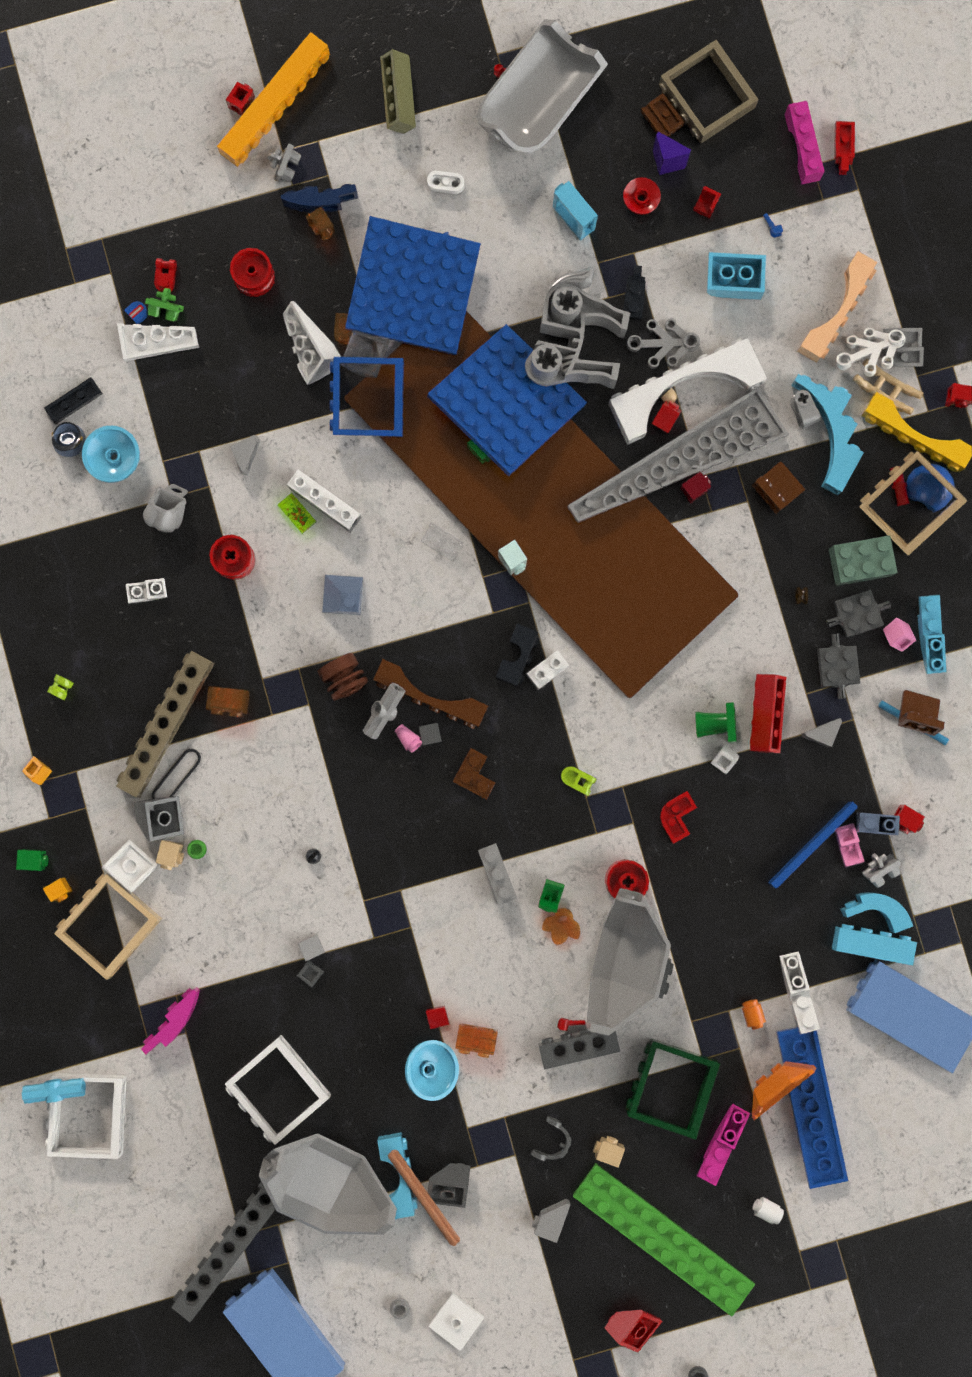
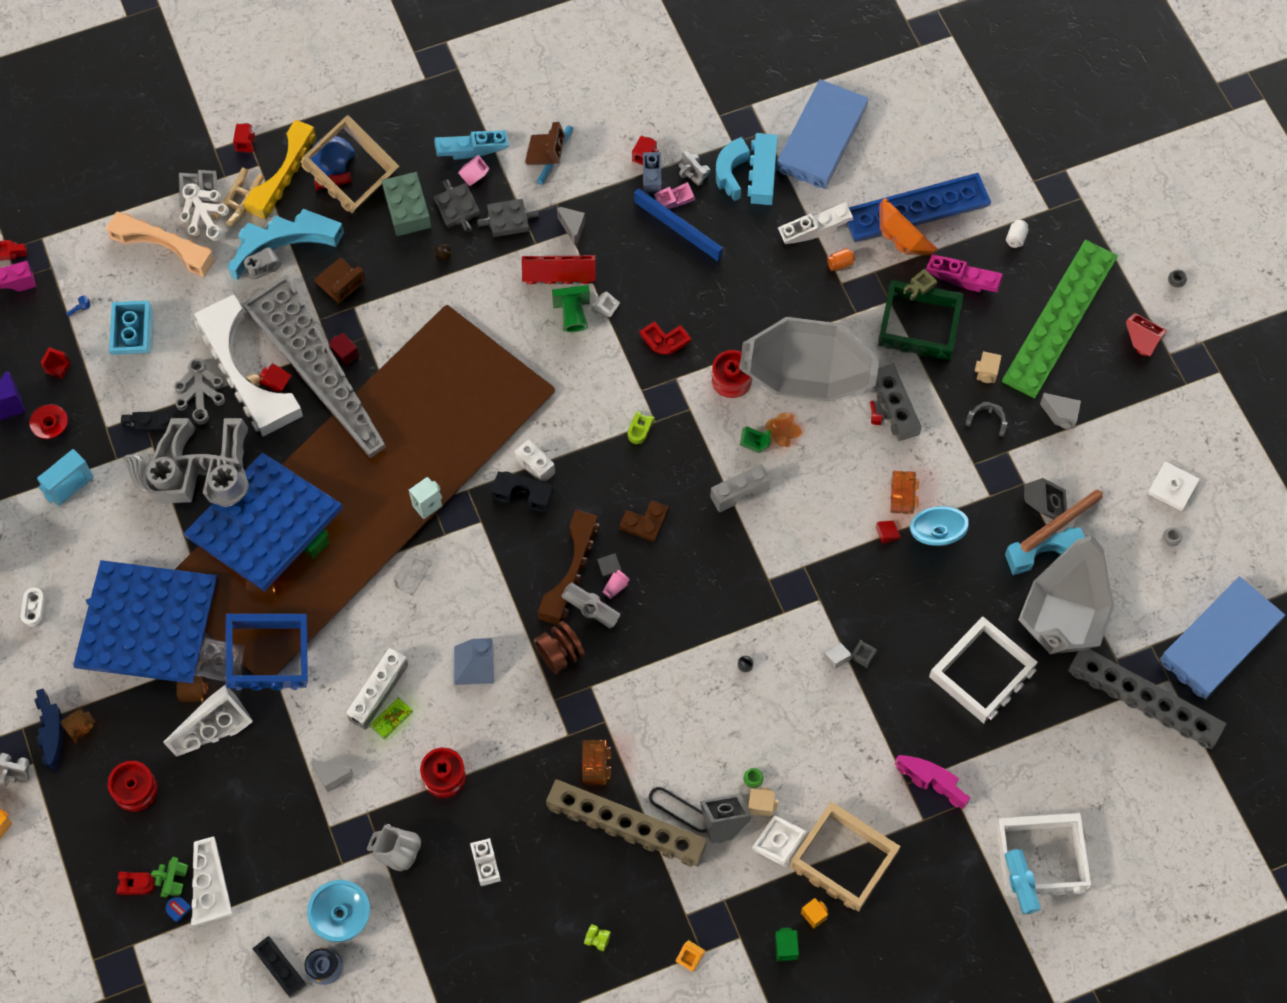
camera: 95 degrees left, 20 degrees down
none -> olive plate [903,269,937,301]

